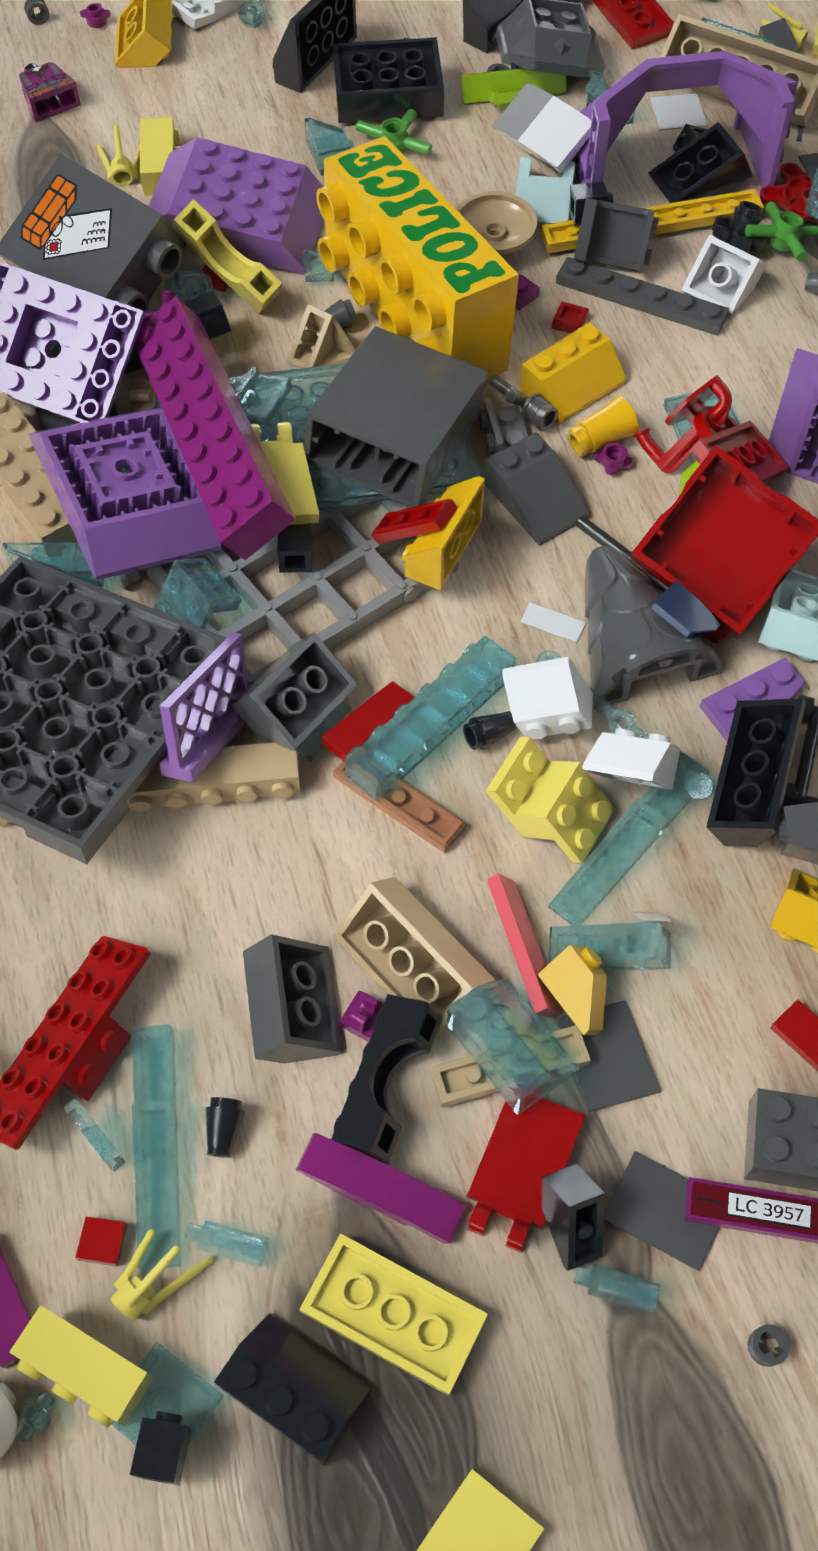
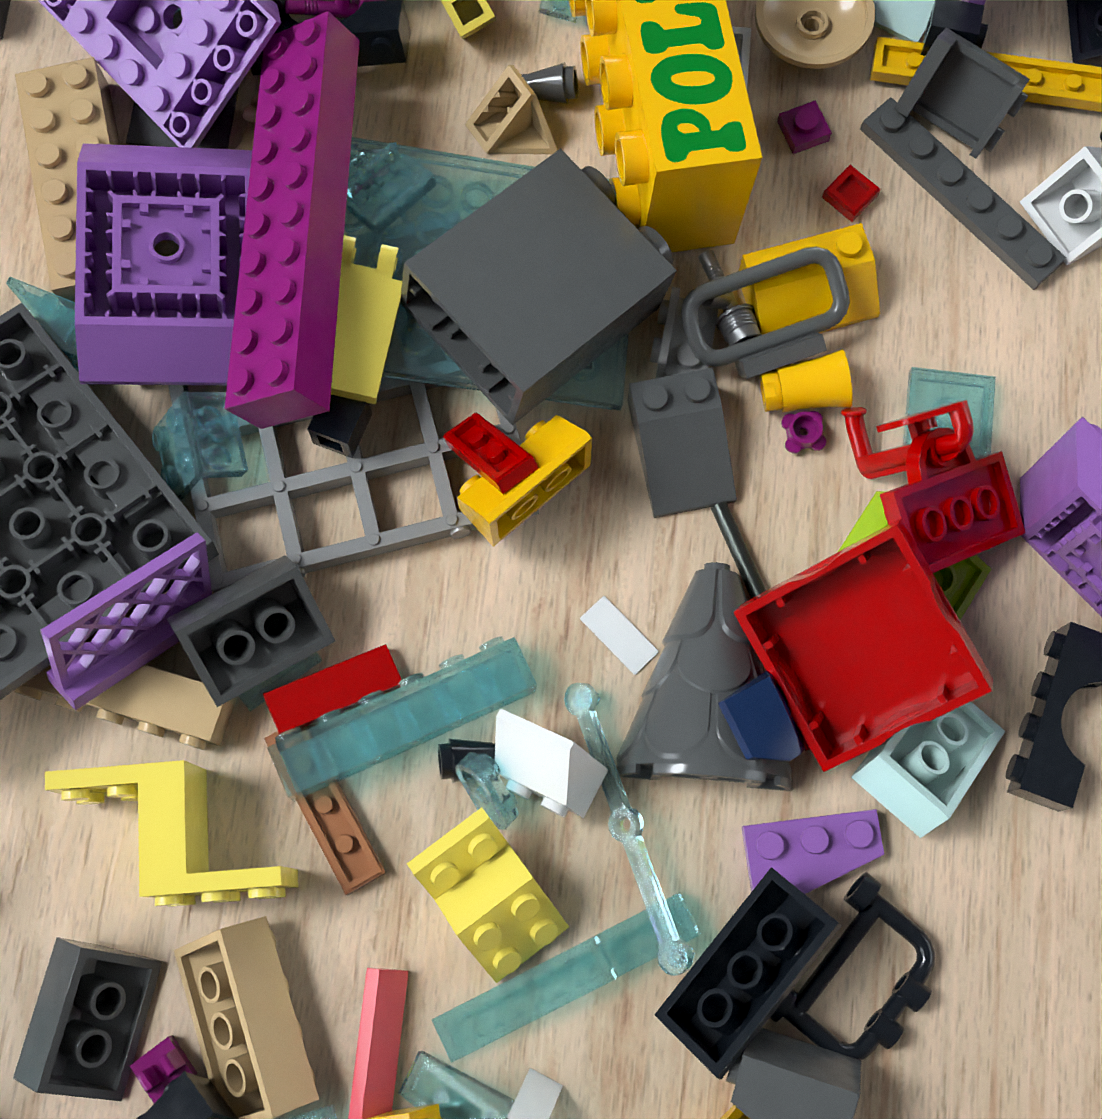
camera: 25 degrees right, 15 degrees up
white slope [583,728,681,790] -> none
none -> light yellow bracket [45,760,298,907]
none -> clear light blue plate [455,752,519,830]
none -> dark grey bar [681,246,850,379]

